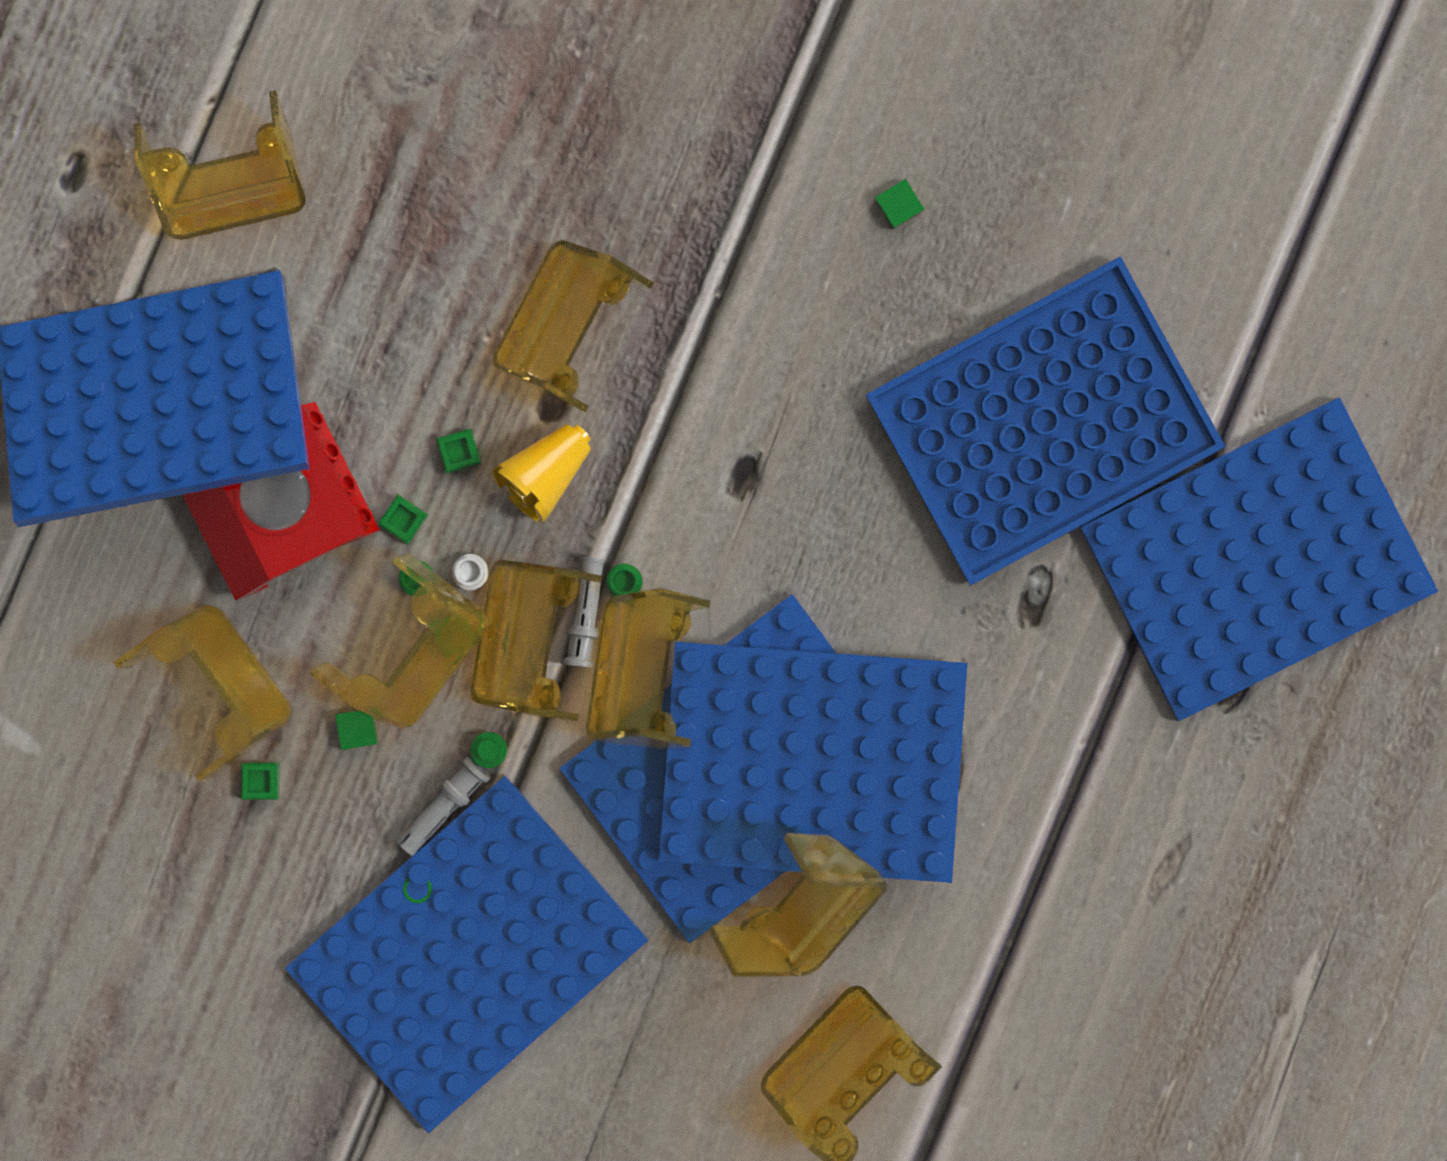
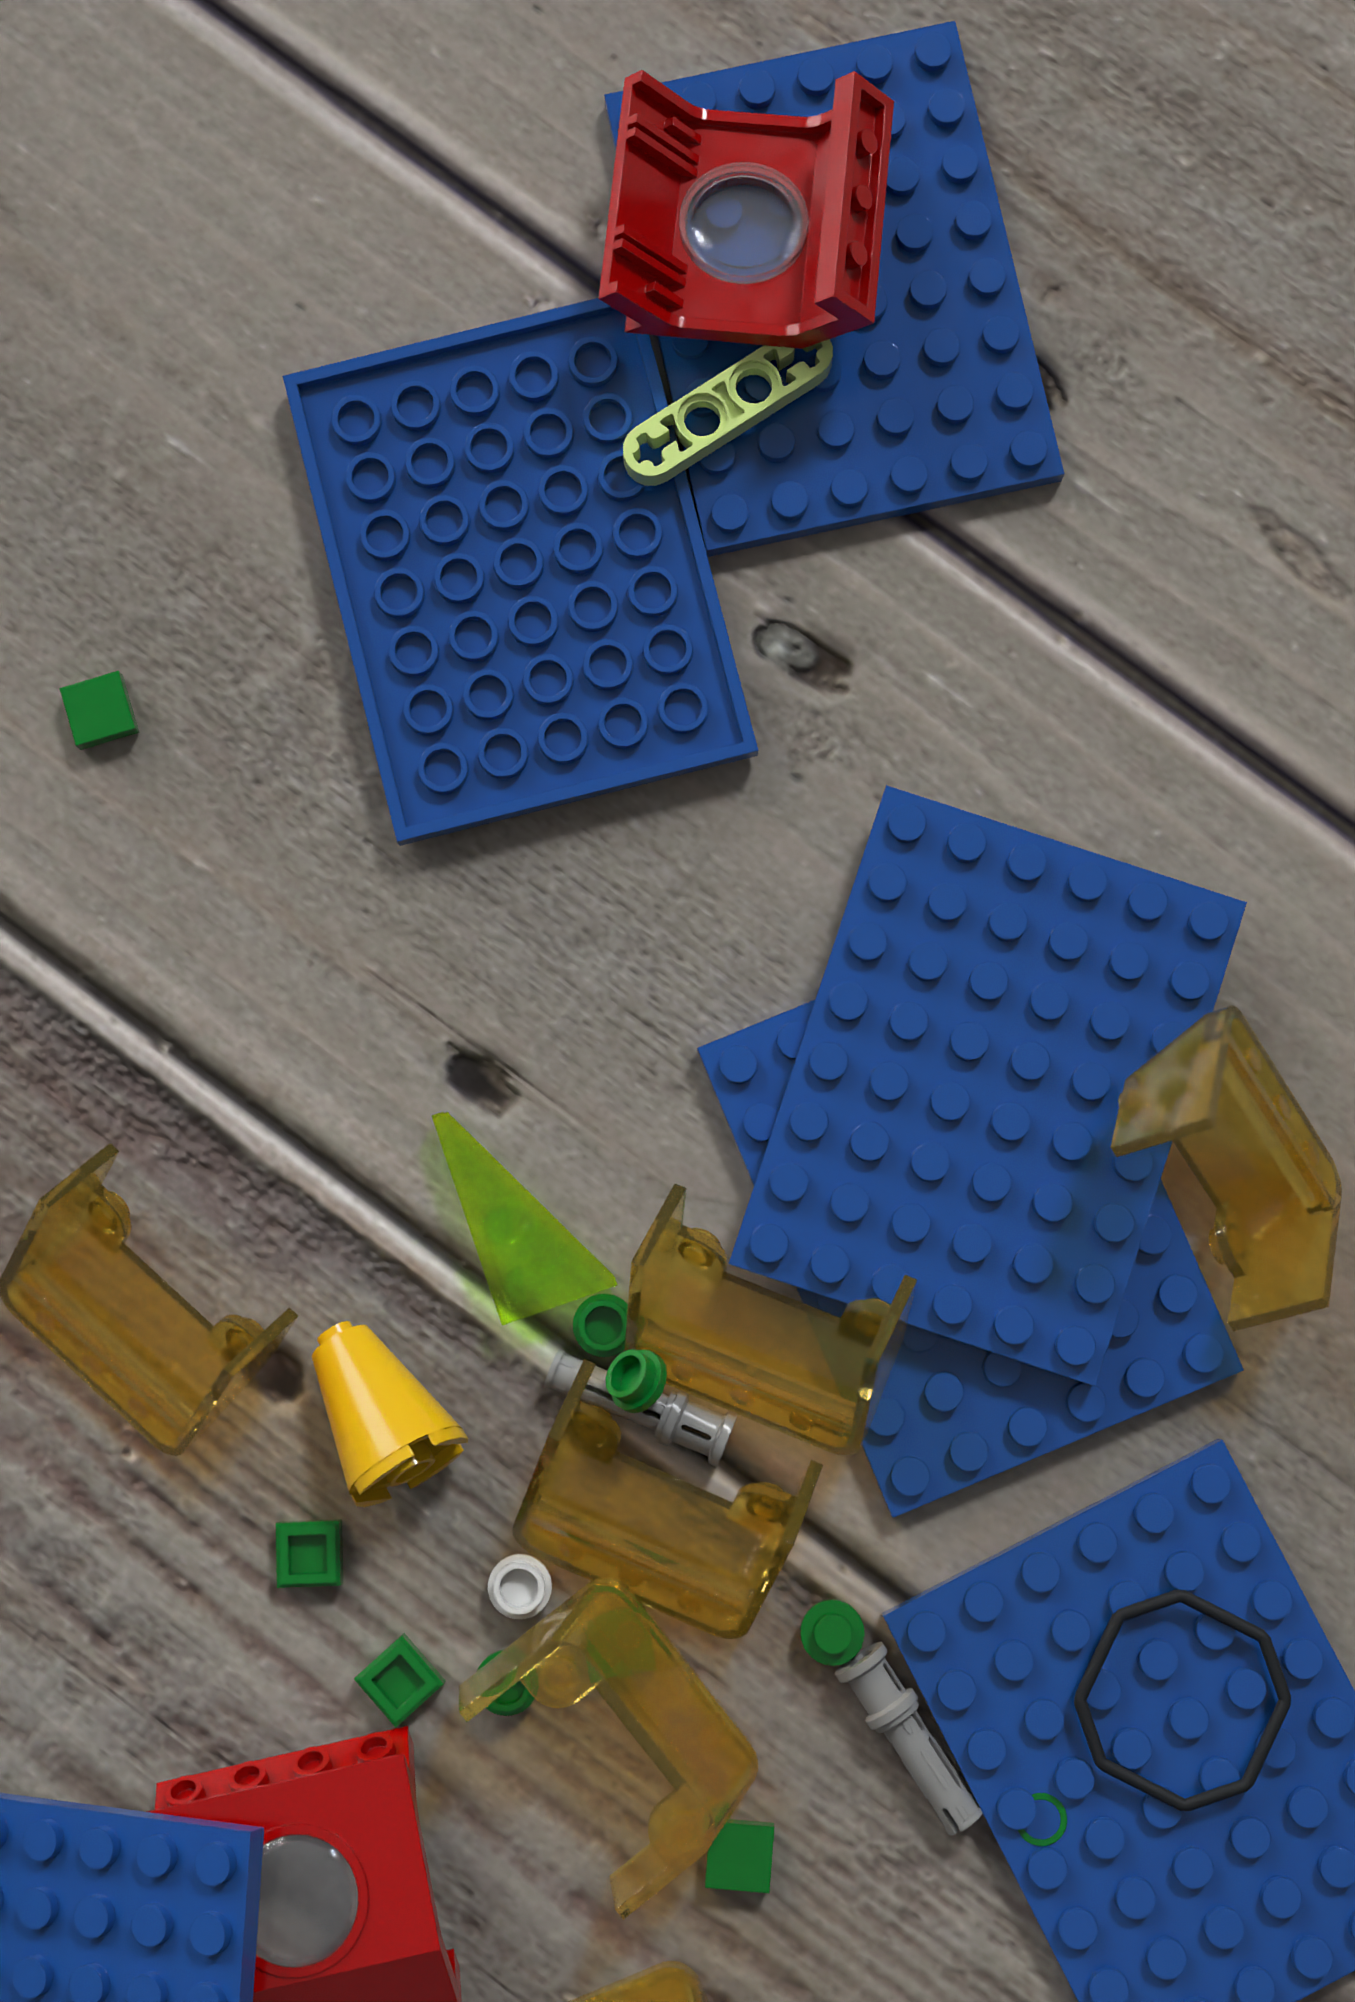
camera: 75 degrees left, 5 degrees down
none -> clear neon green wing [432,1112,618,1326]
none -> red panel [598,70,894,349]
none -> green plate [606,1349,667,1413]
none -> yellowish green beam [623,339,833,486]
none -> black piece [1074,1590,1291,1811]

